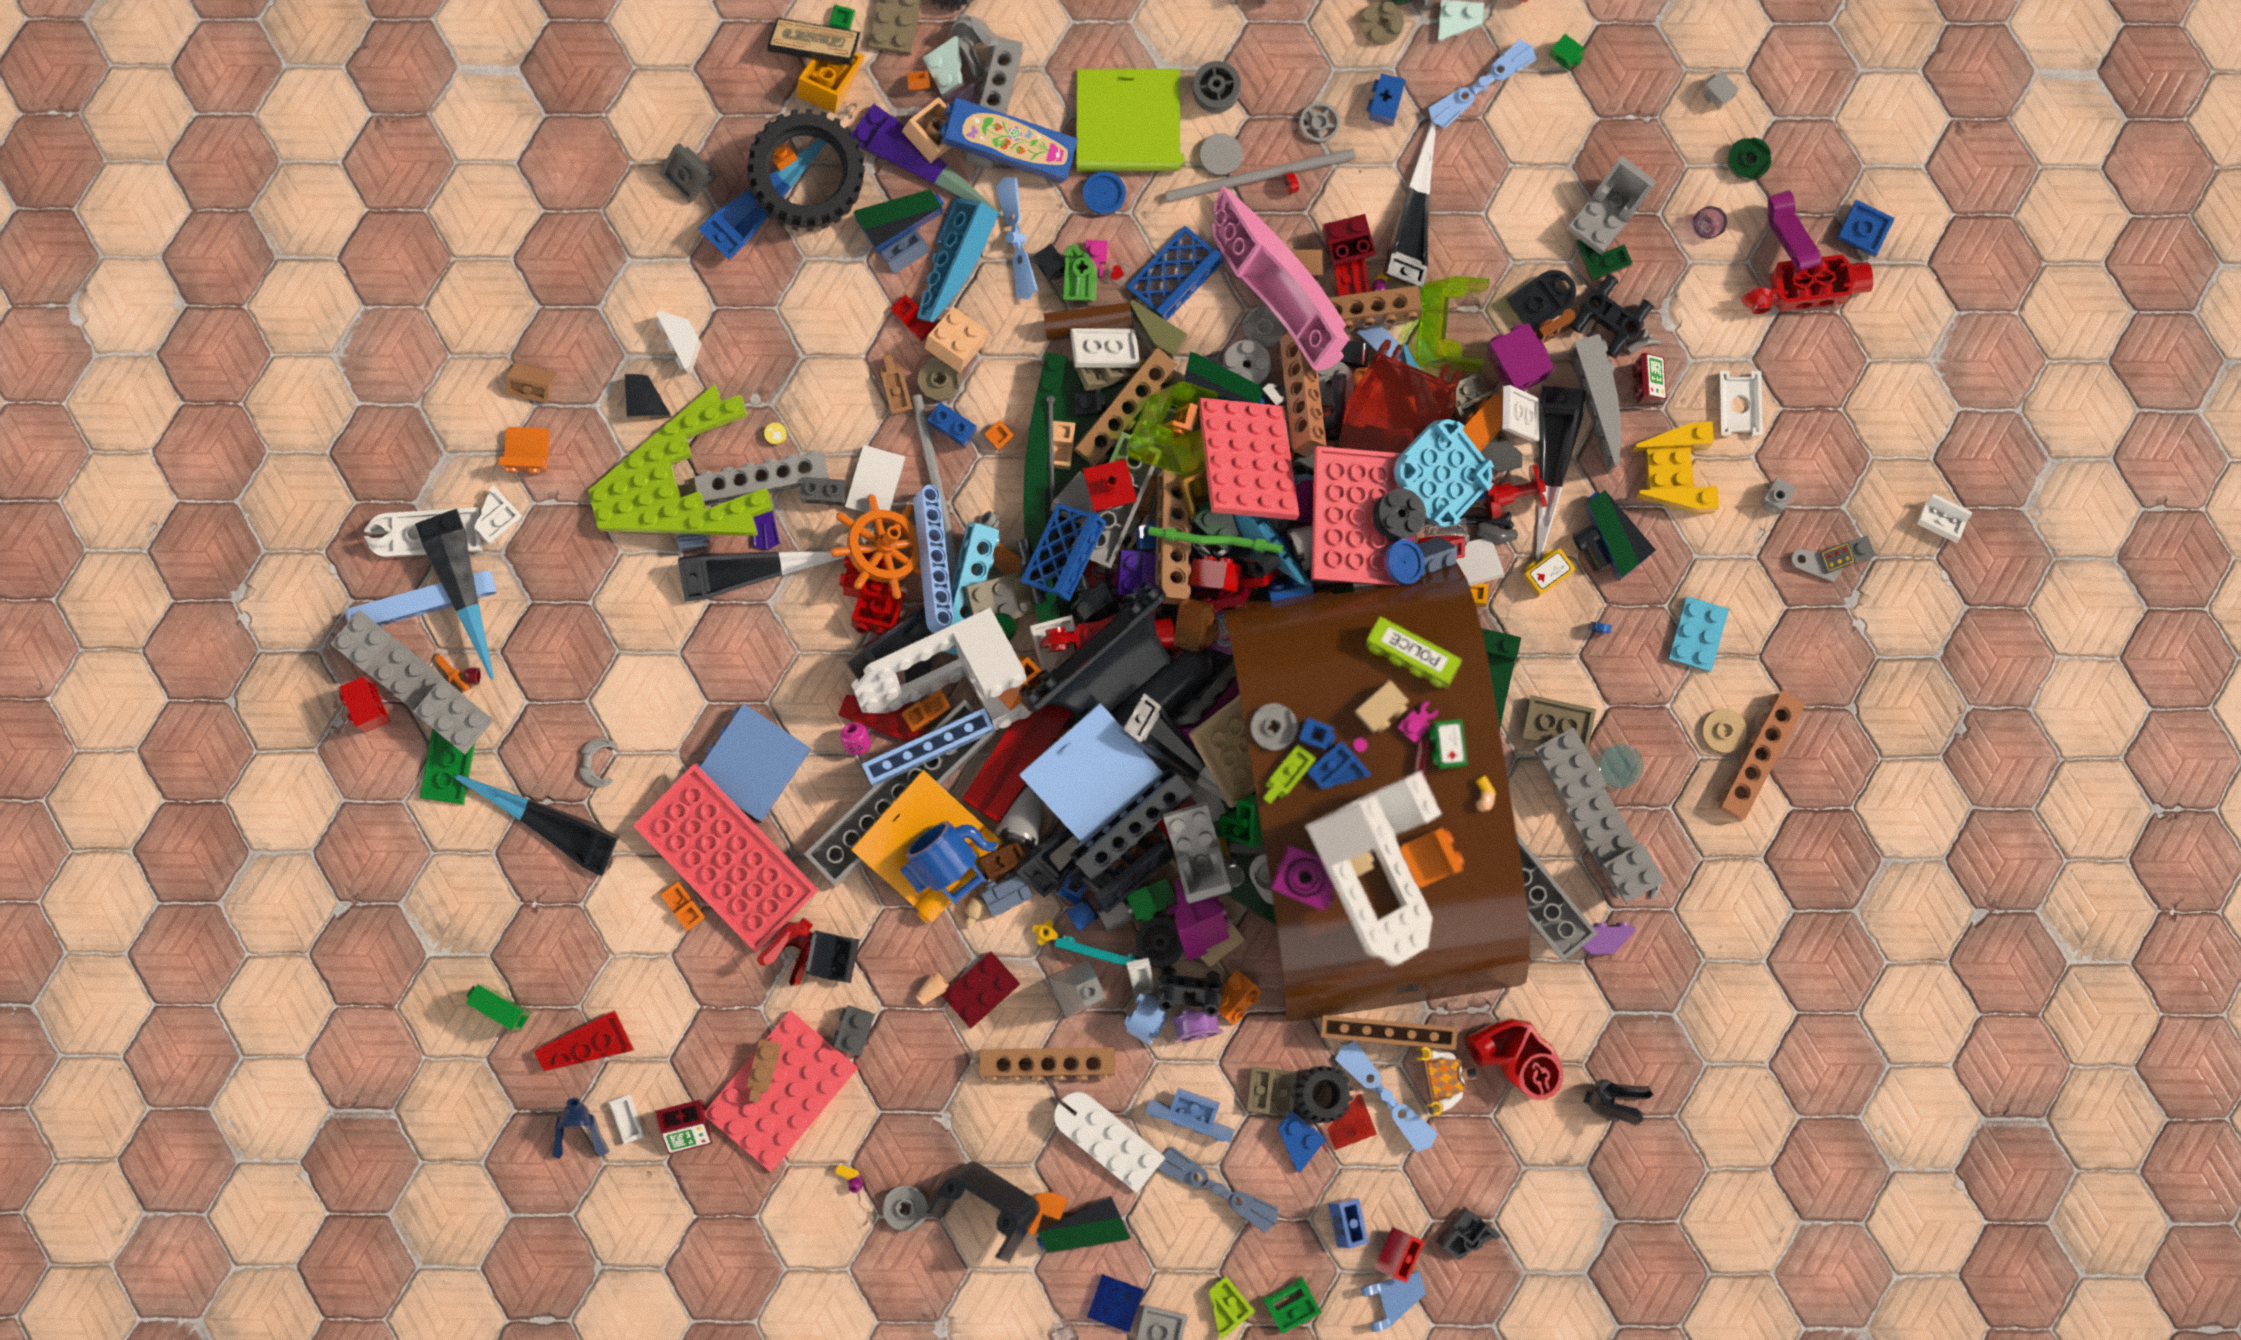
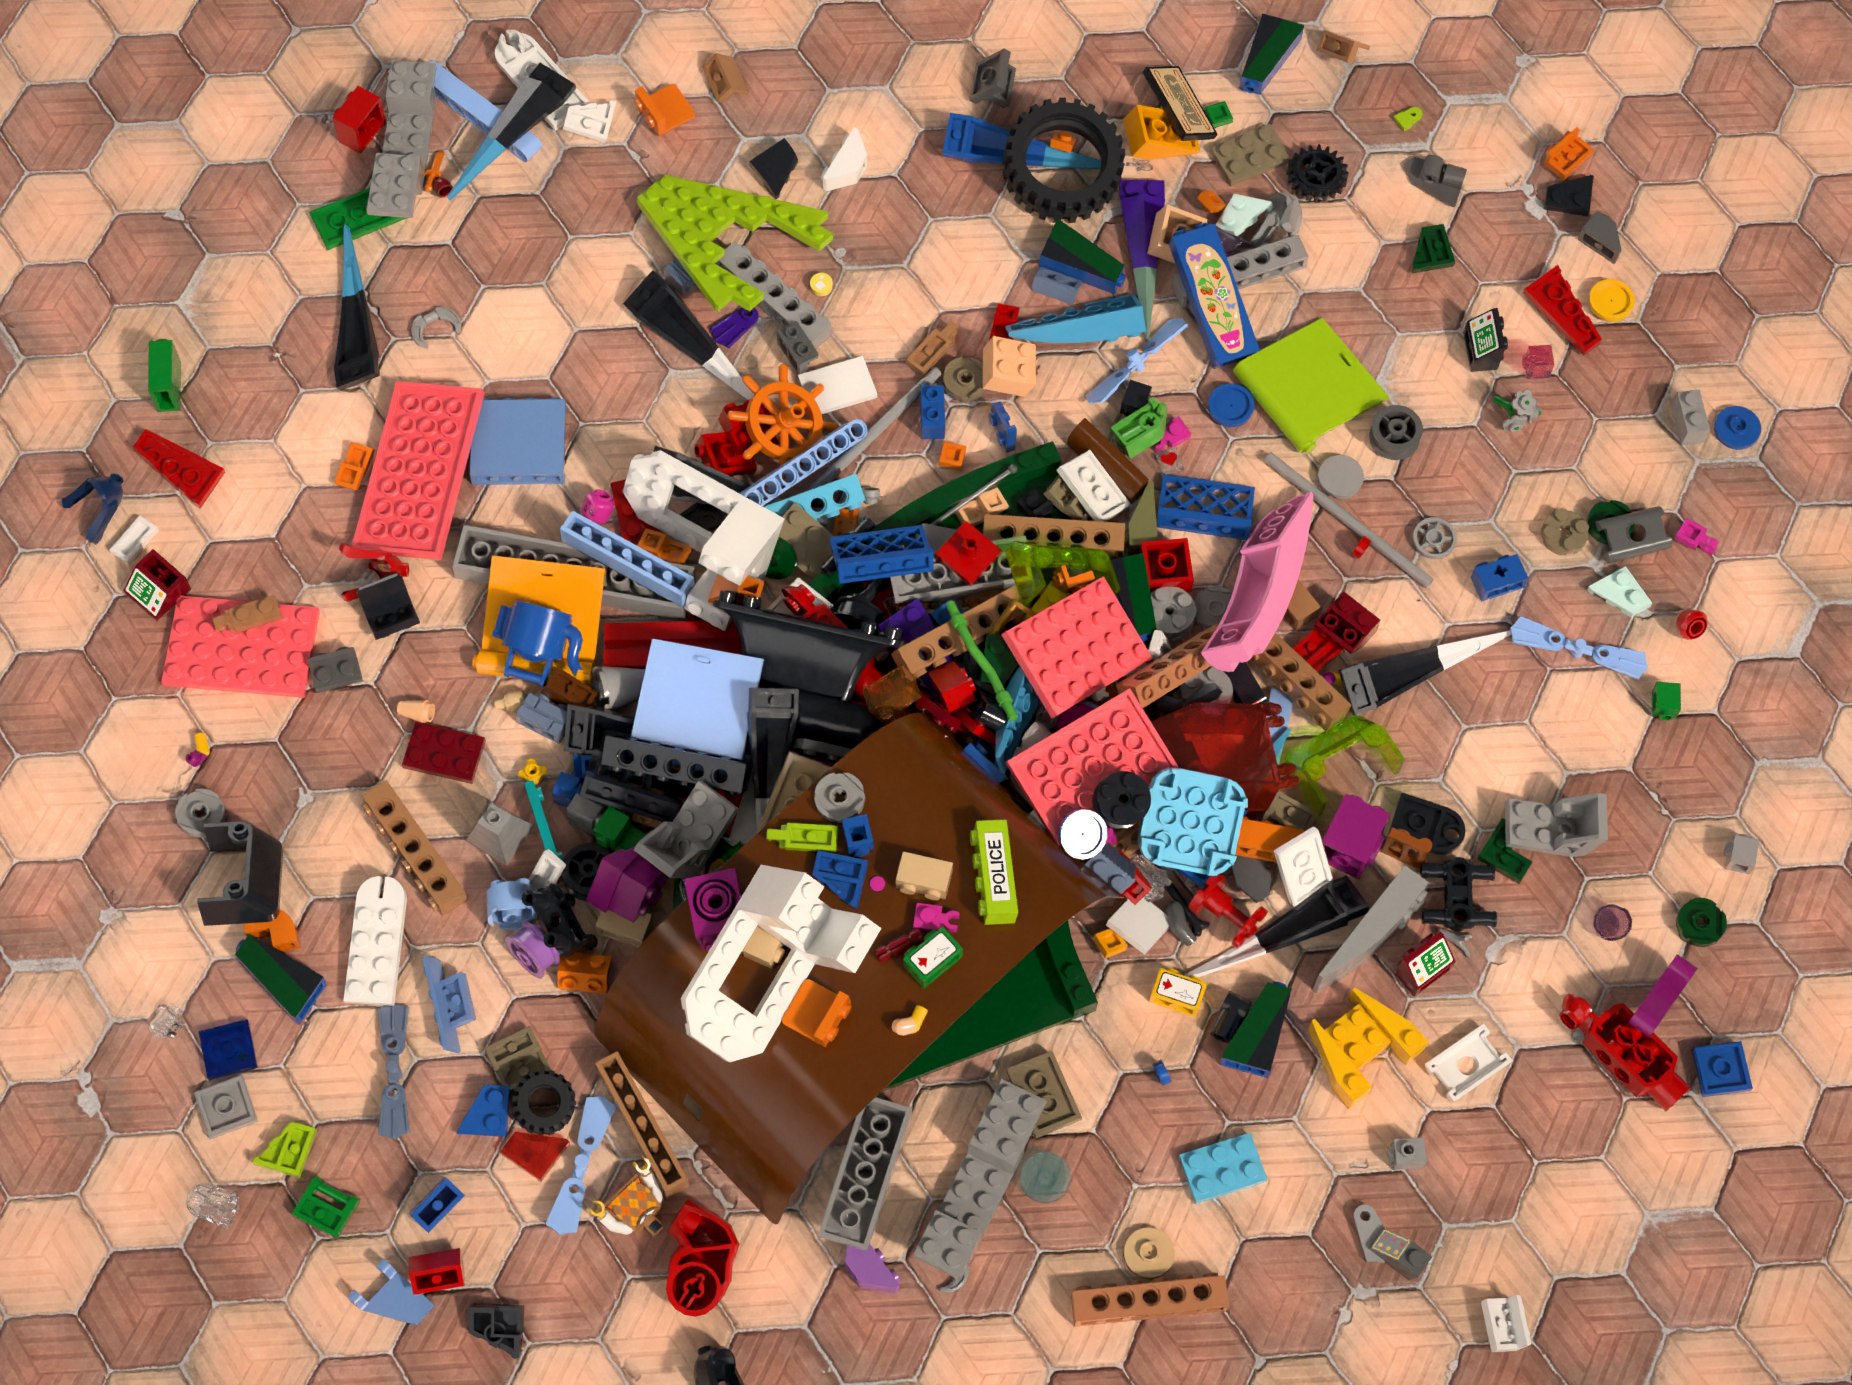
camera: 50 degrees right, 15 degrees down
none -> blue wing [989,401,1017,453]
none -> red brick [1139,538,1194,593]

